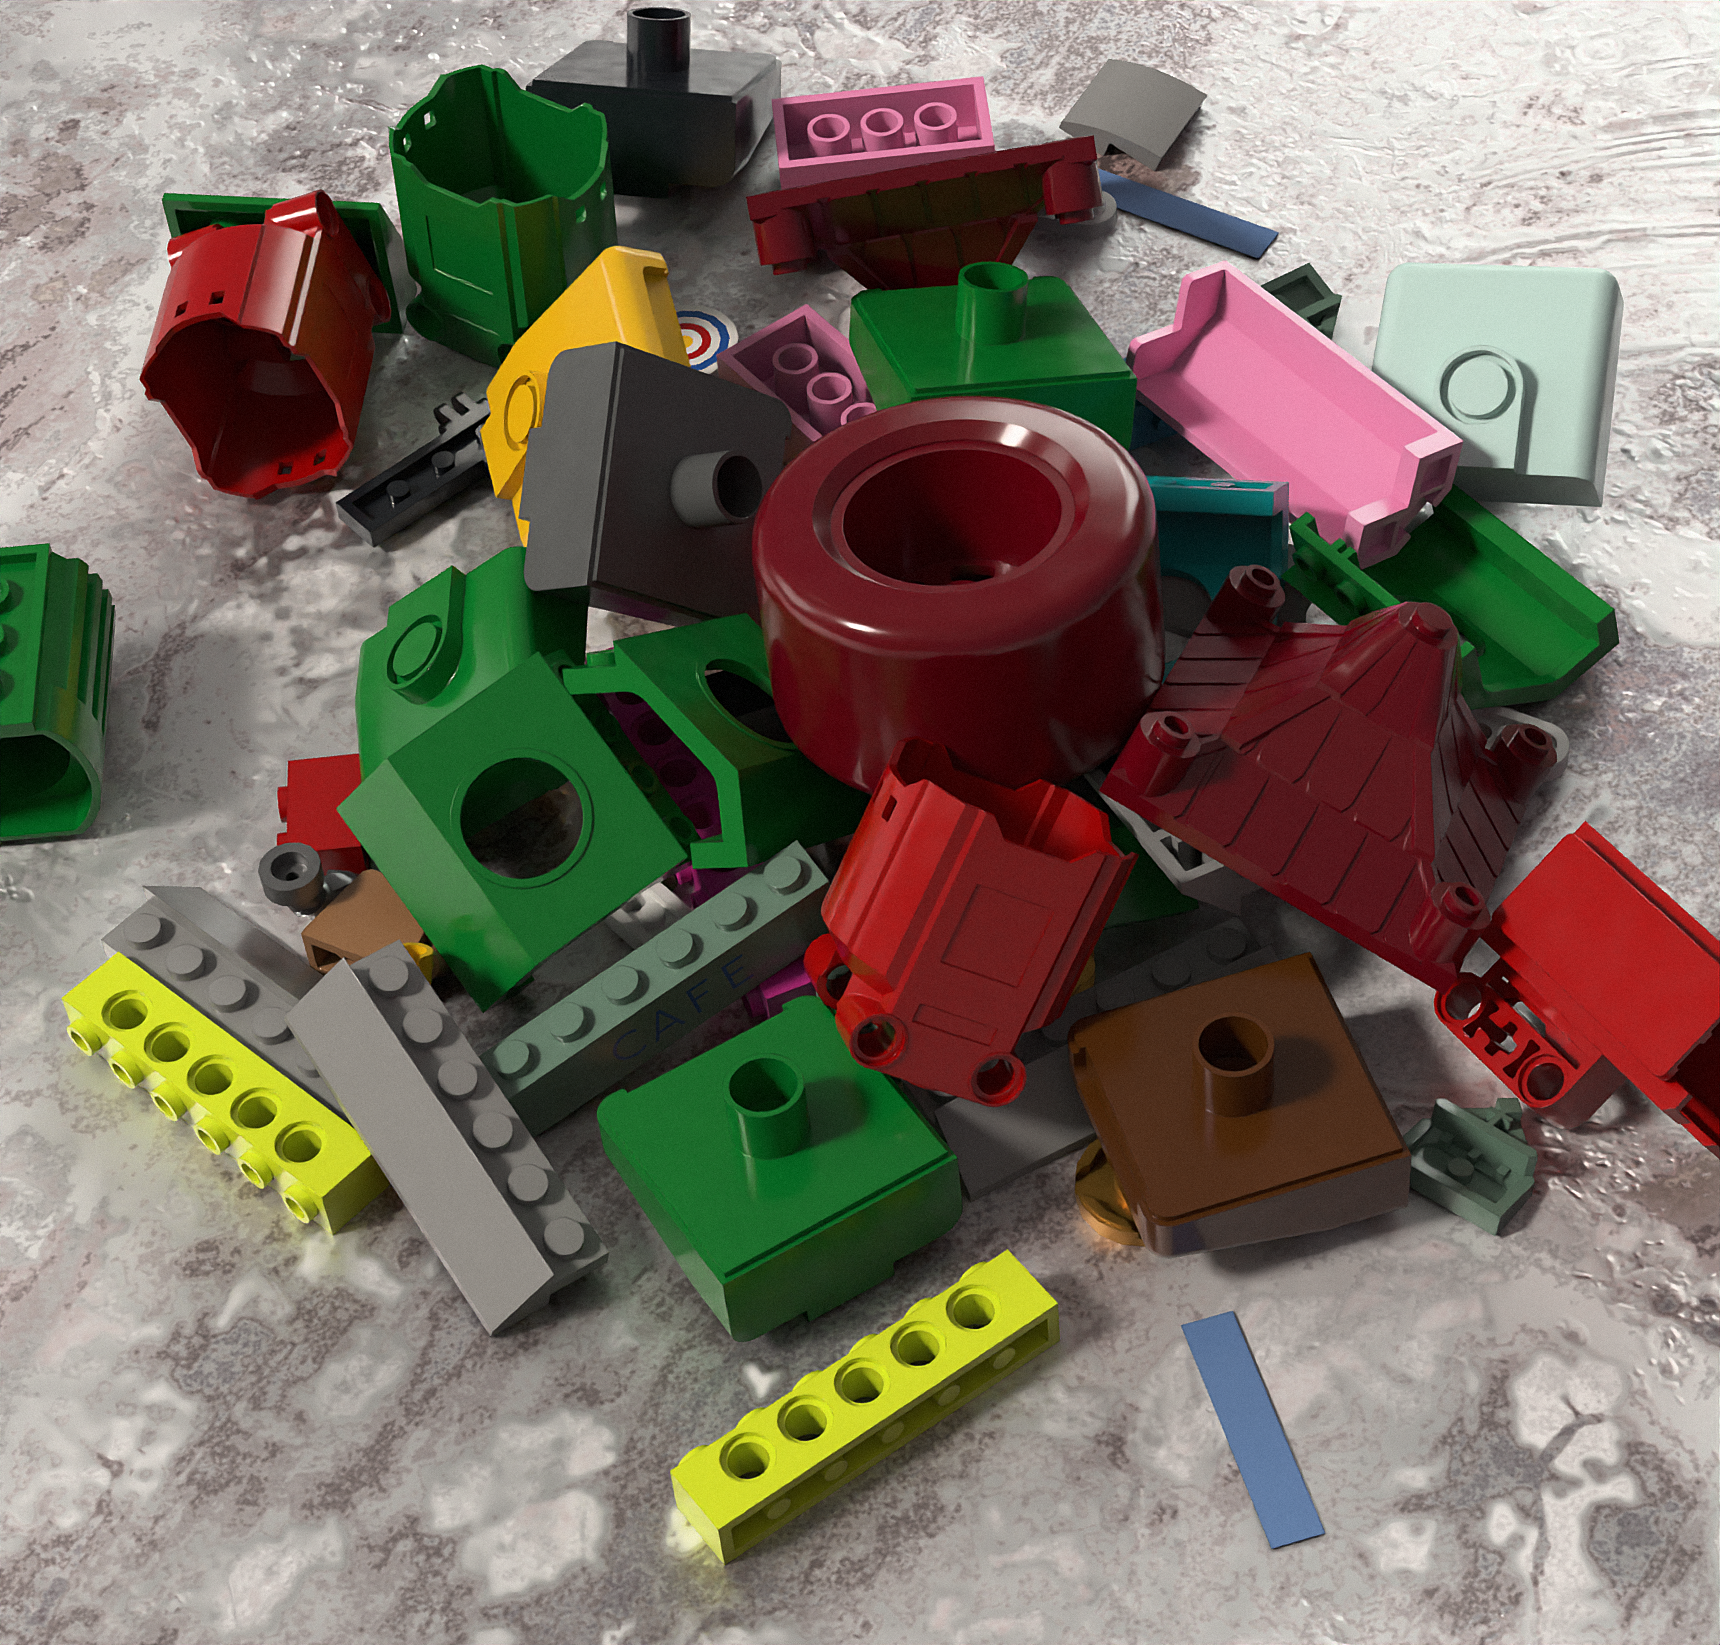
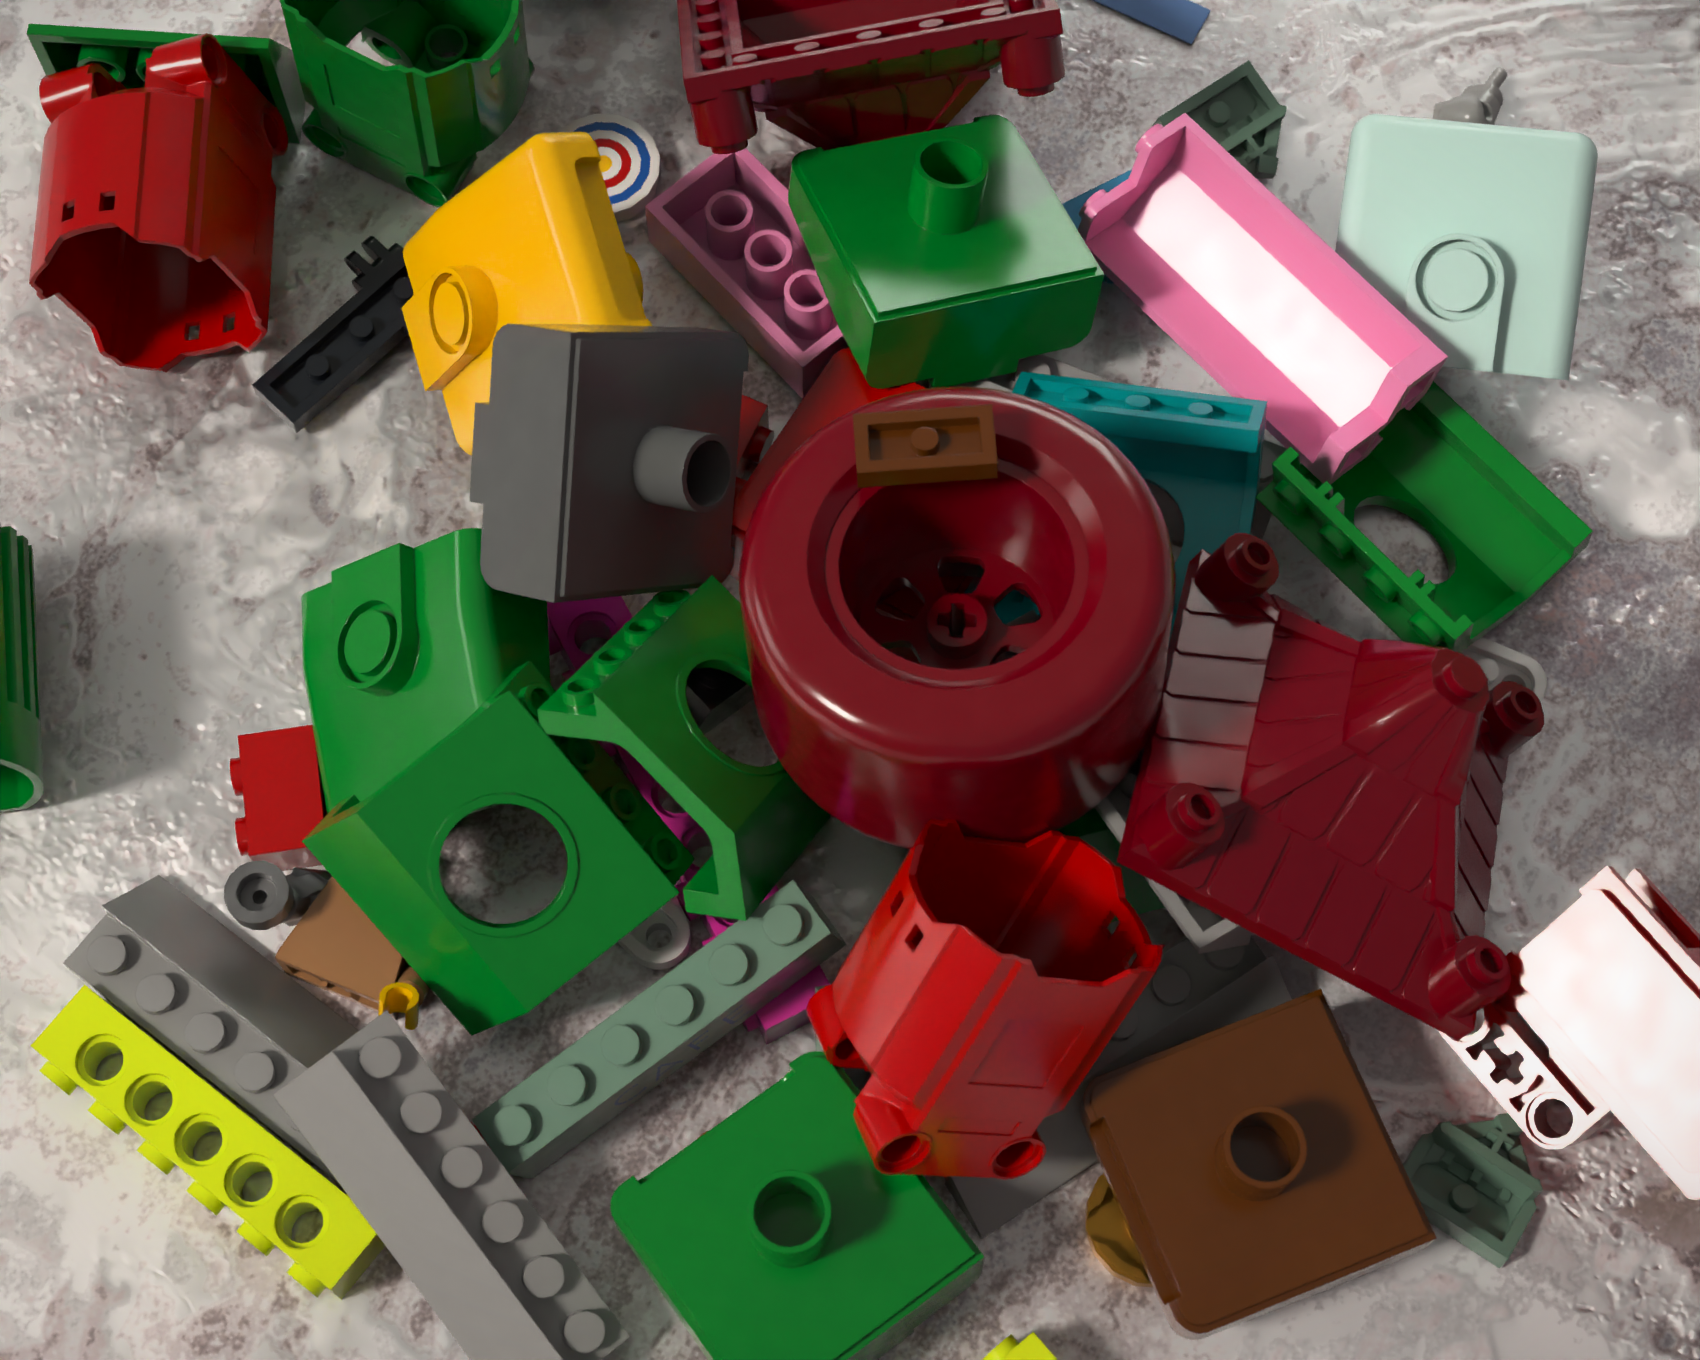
camera: 10 degrees left, 20 degrees up
none -> reddish brown plate [853,404,998,488]

